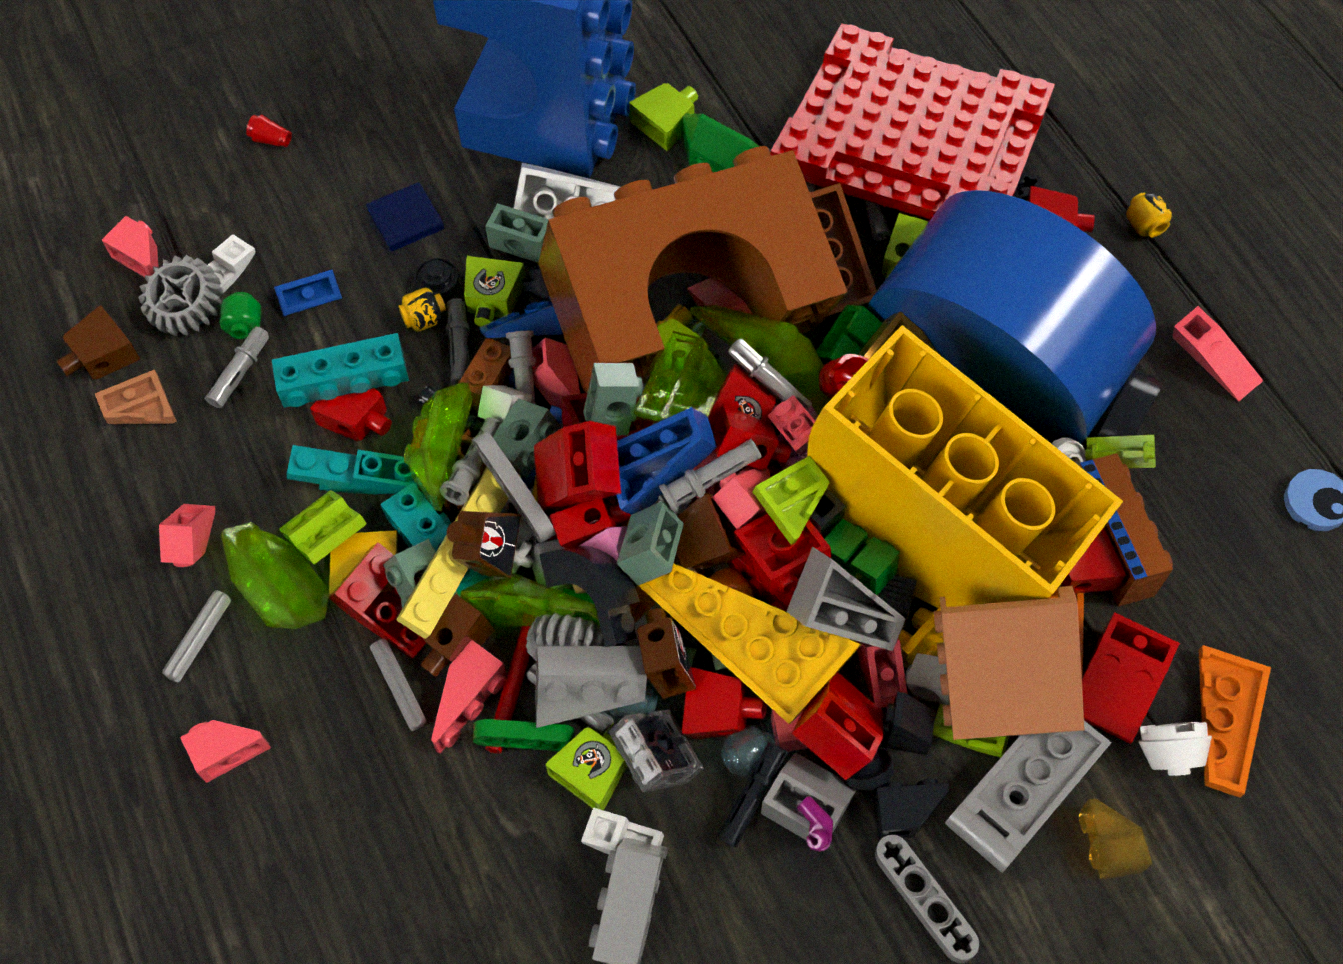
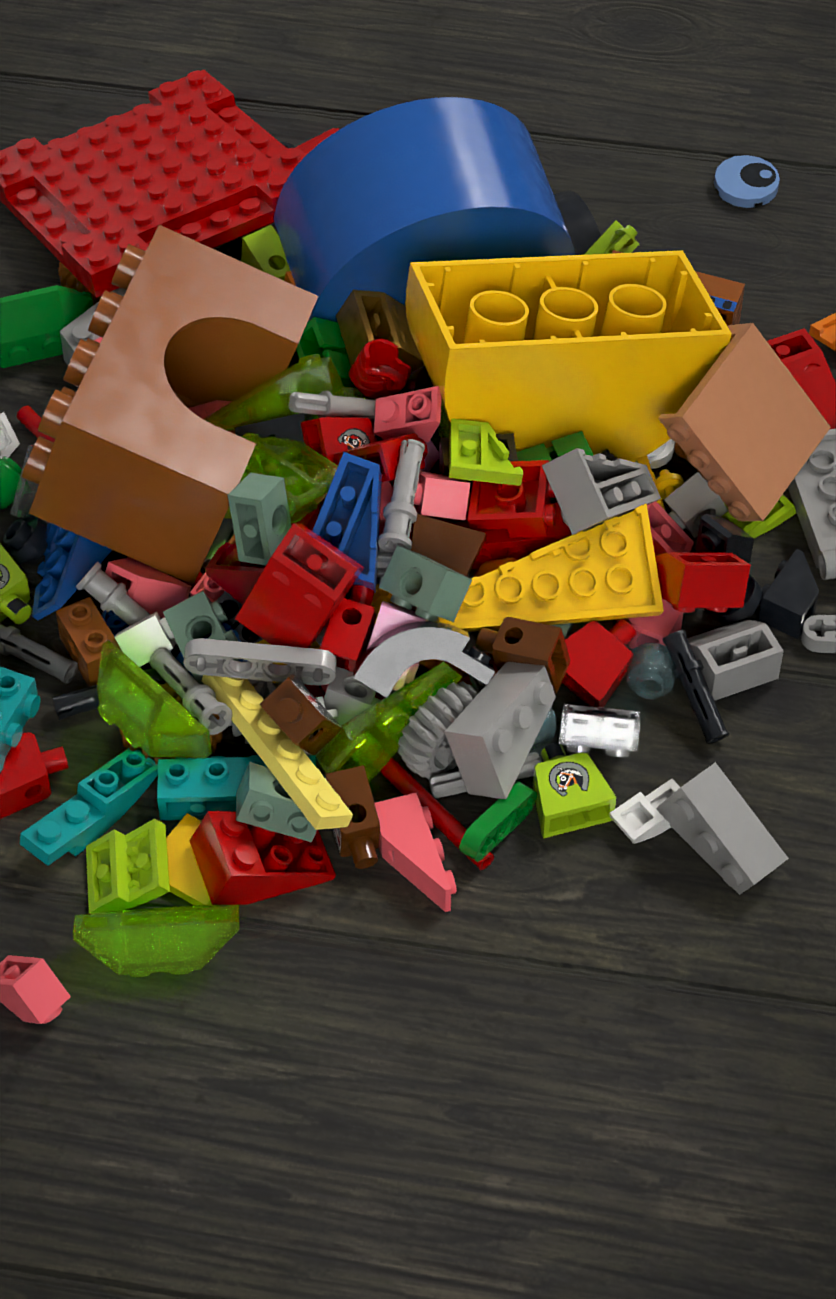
camera: 55 degrees left, 10 degrees down
light grey axle [162,590,231,682] -> none
coral slope [180,720,271,783] -> none
light grey axle [370,639,427,731] -> none
magenta arm [797,796,833,852] -> none
yellow head [1126,193,1172,237] -> none
coral slope [1172,306,1263,402] -> none

